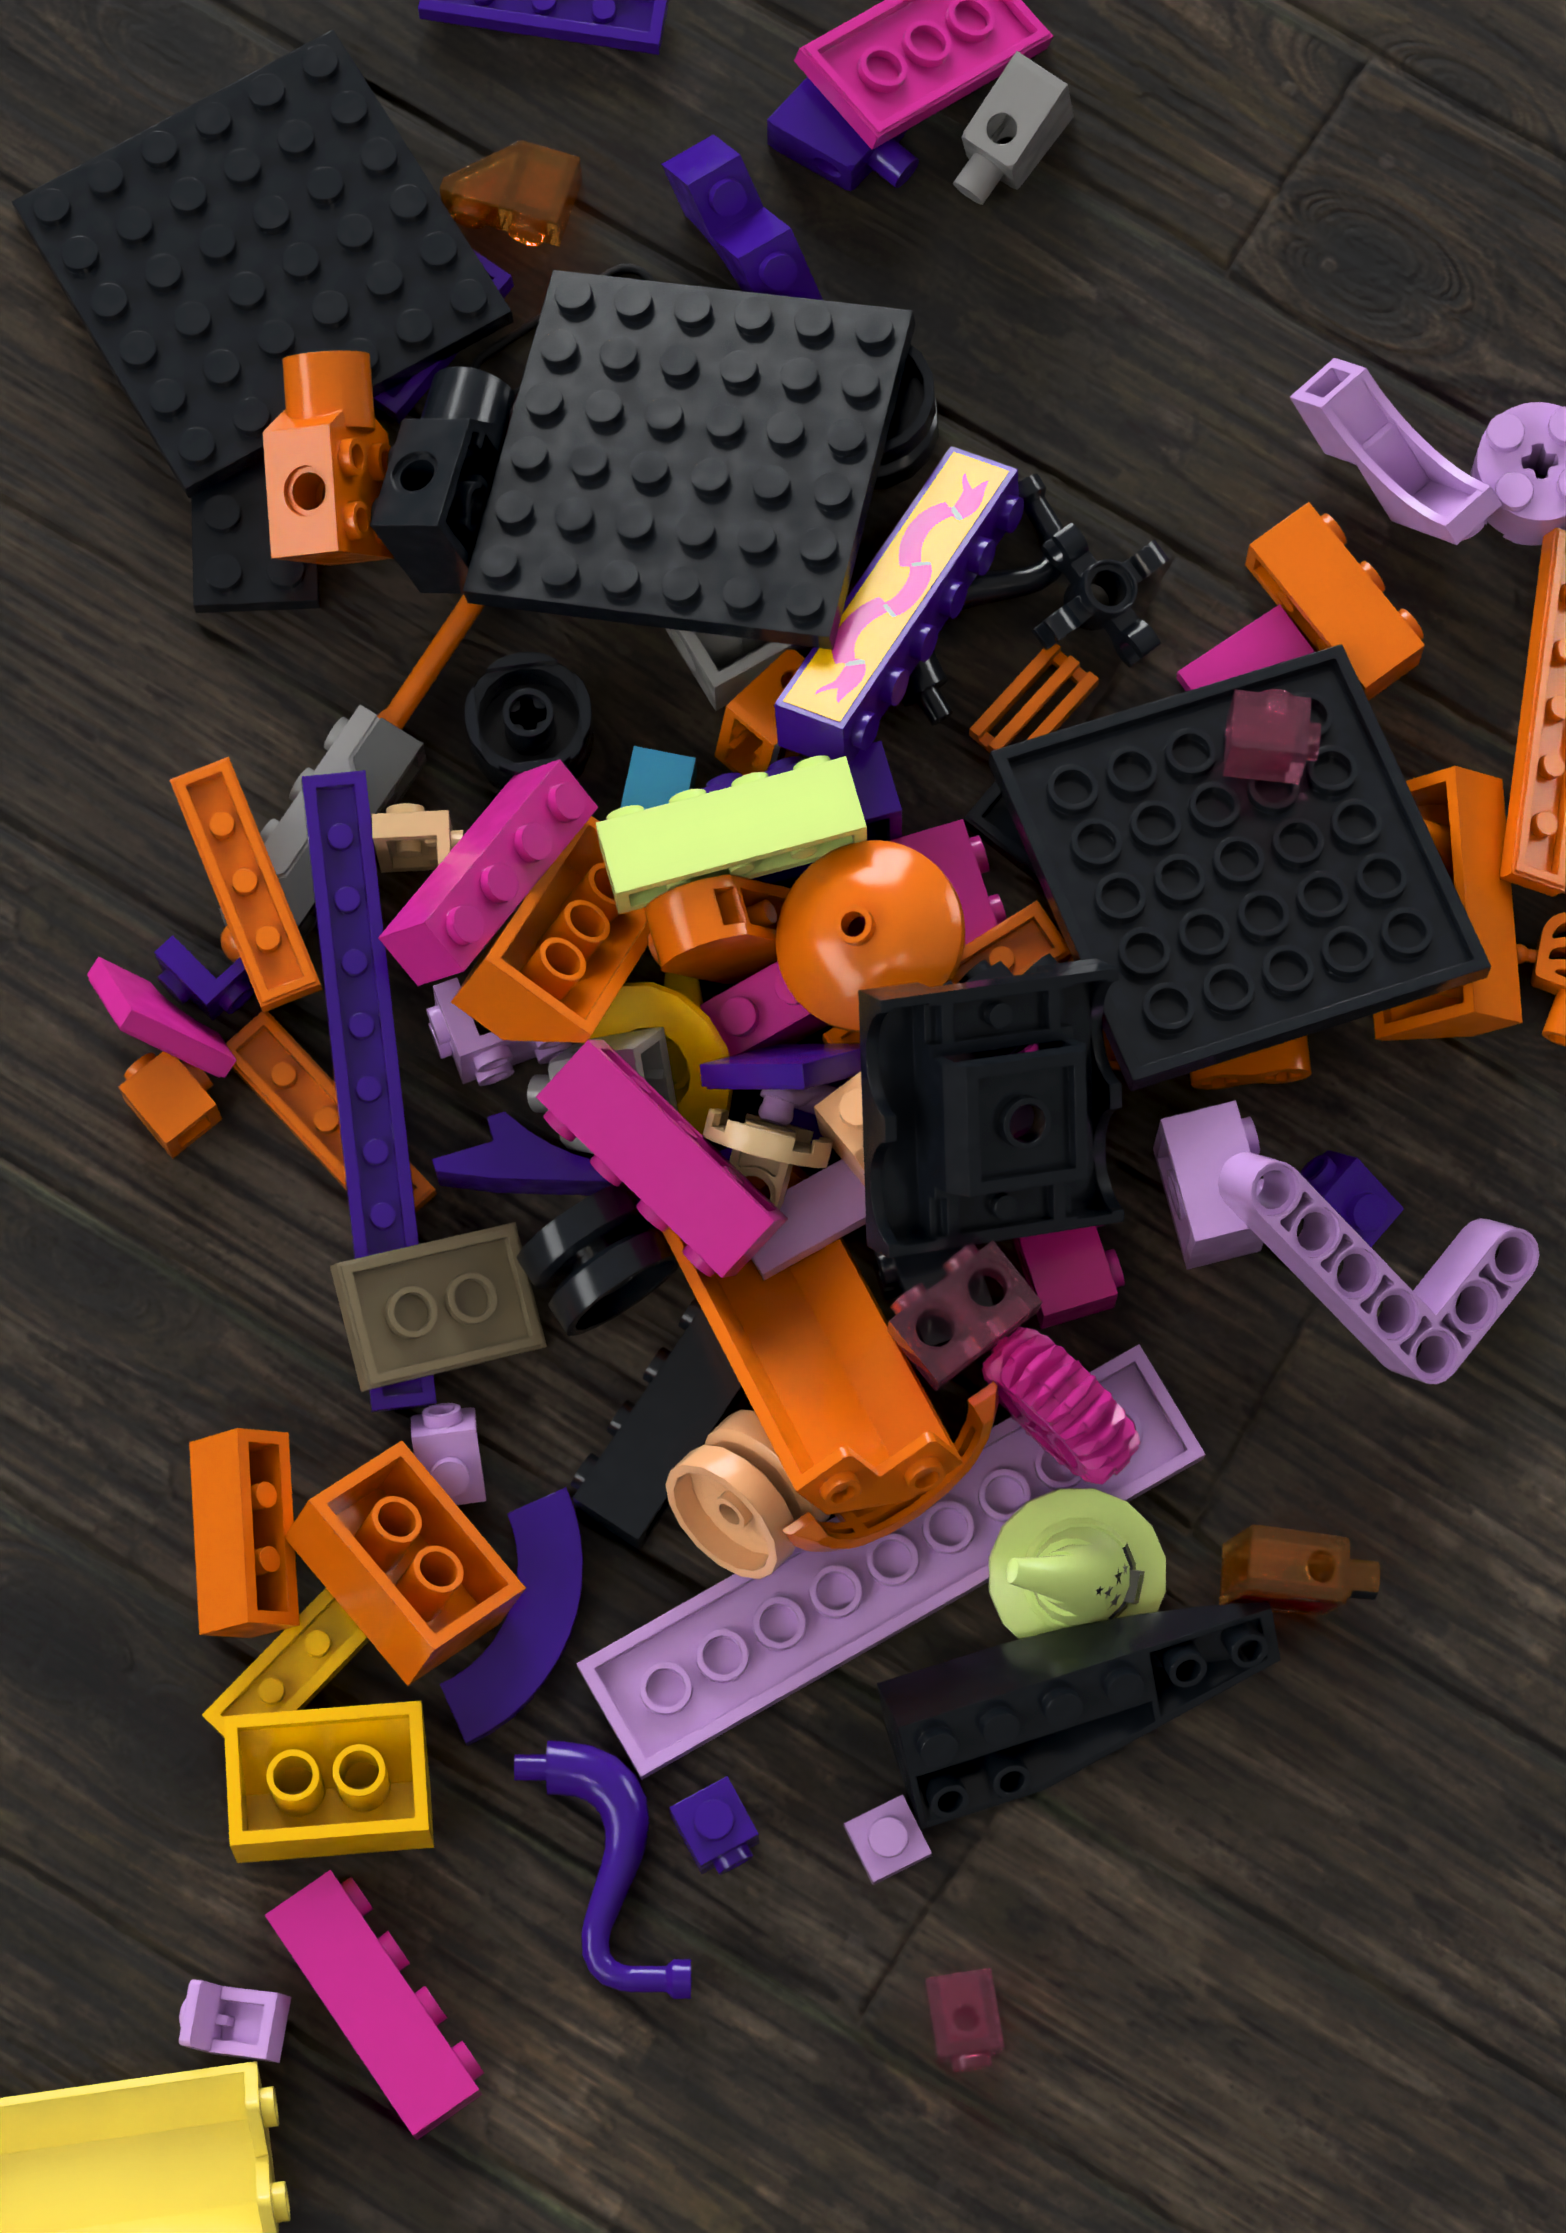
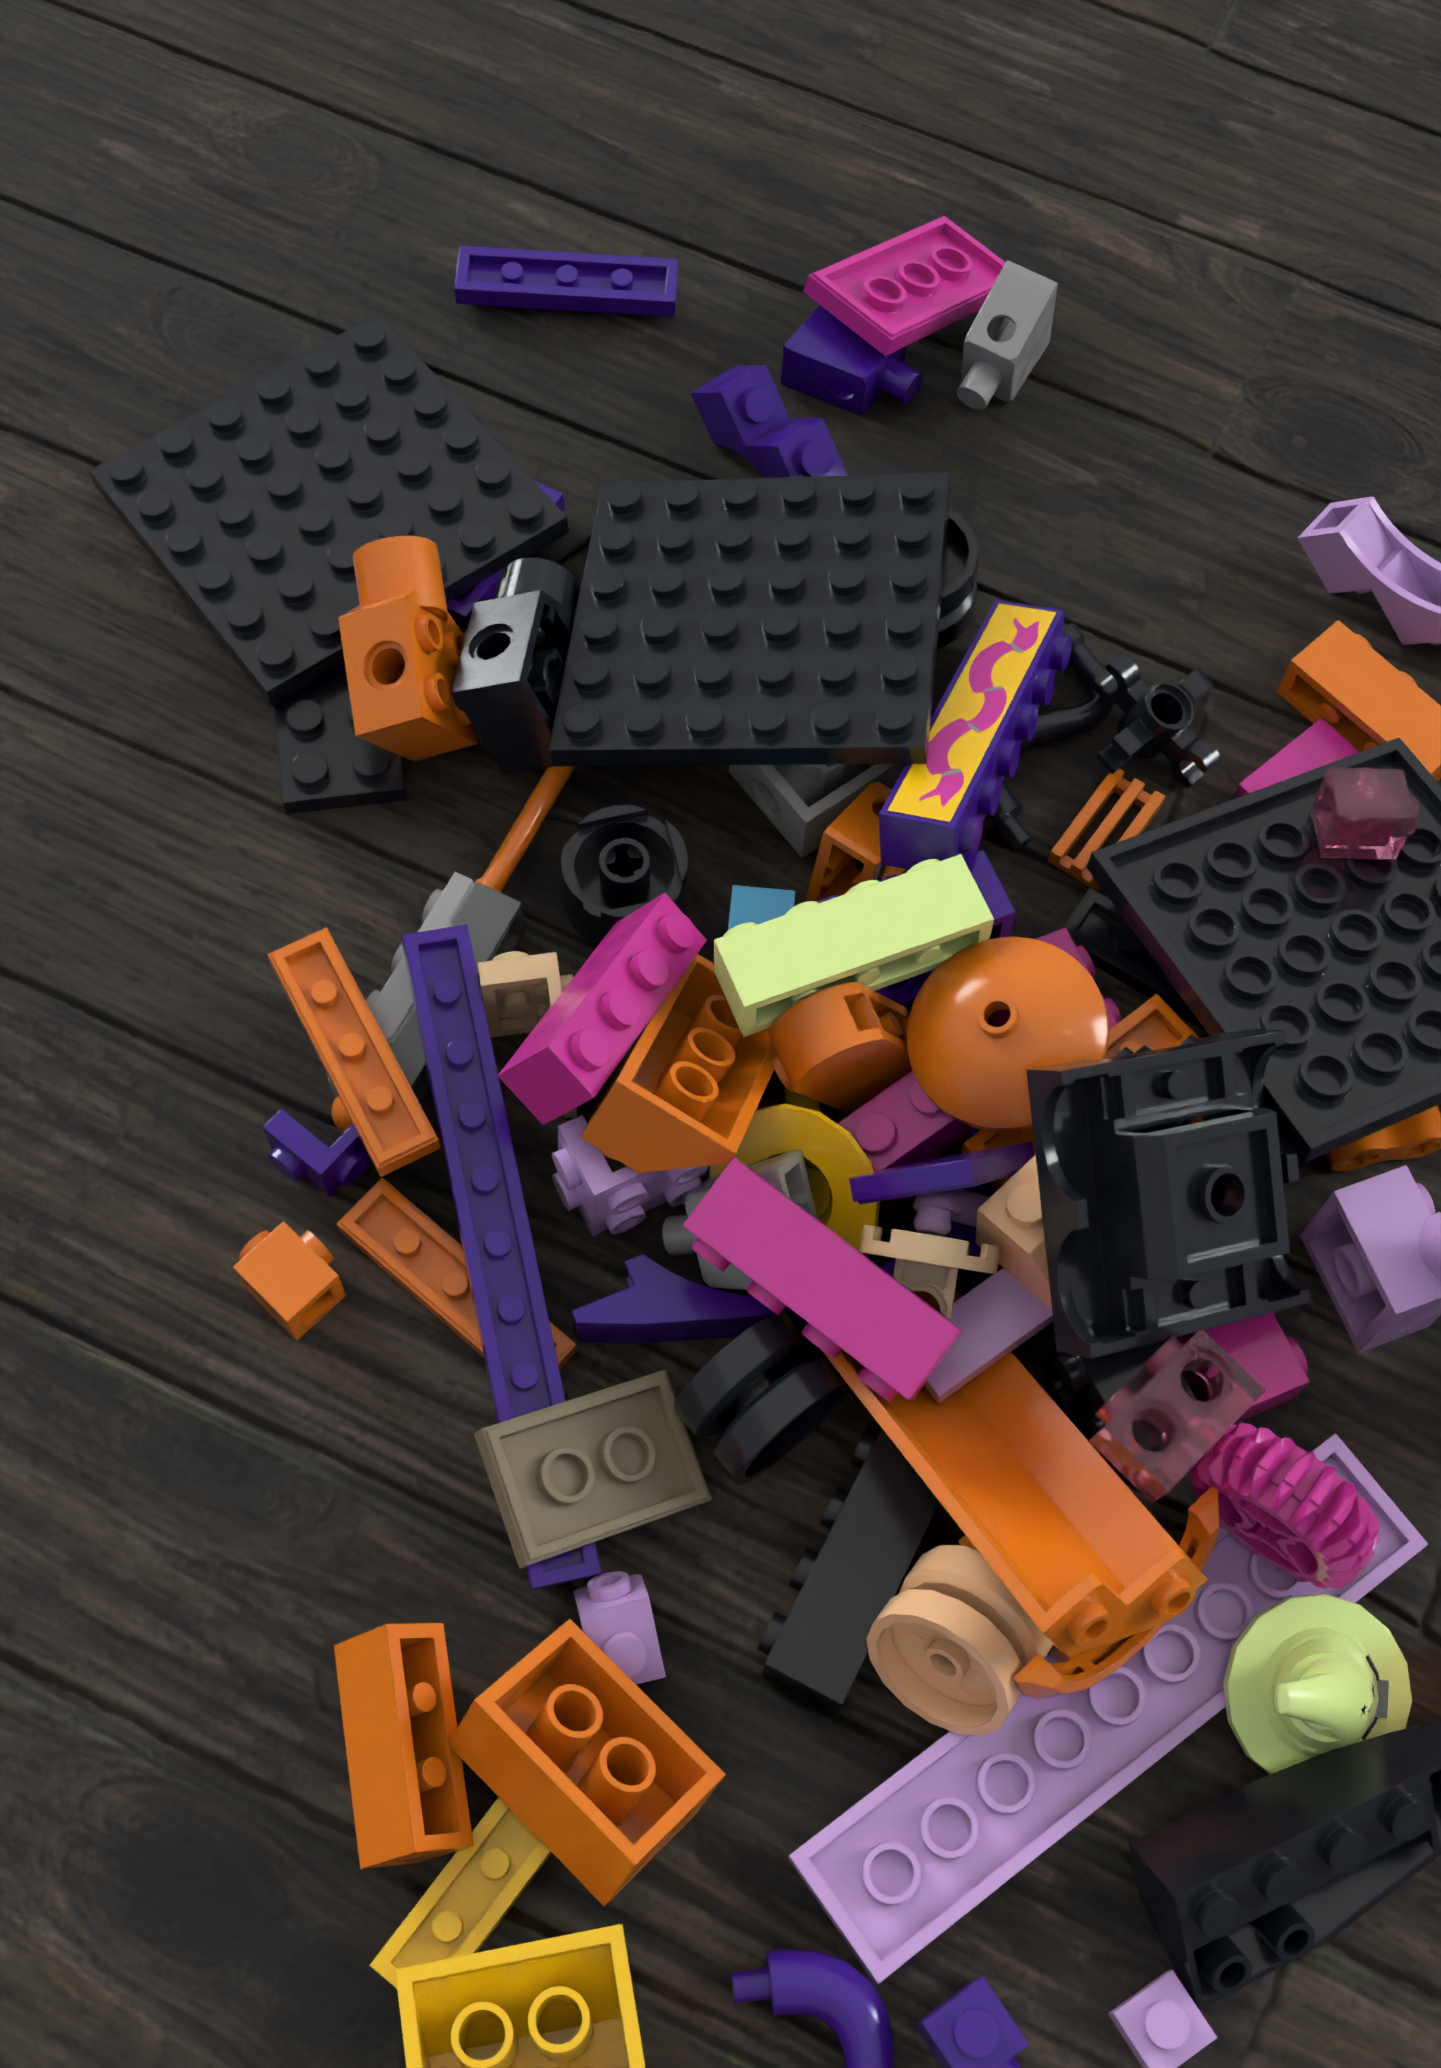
camera: 10 degrees left, 10 degrees down
dark pink tile [87,957,236,1078] -> none
clear orange slope [440,140,582,247] -> none
dark purple tile [440,1487,584,1746] -> none

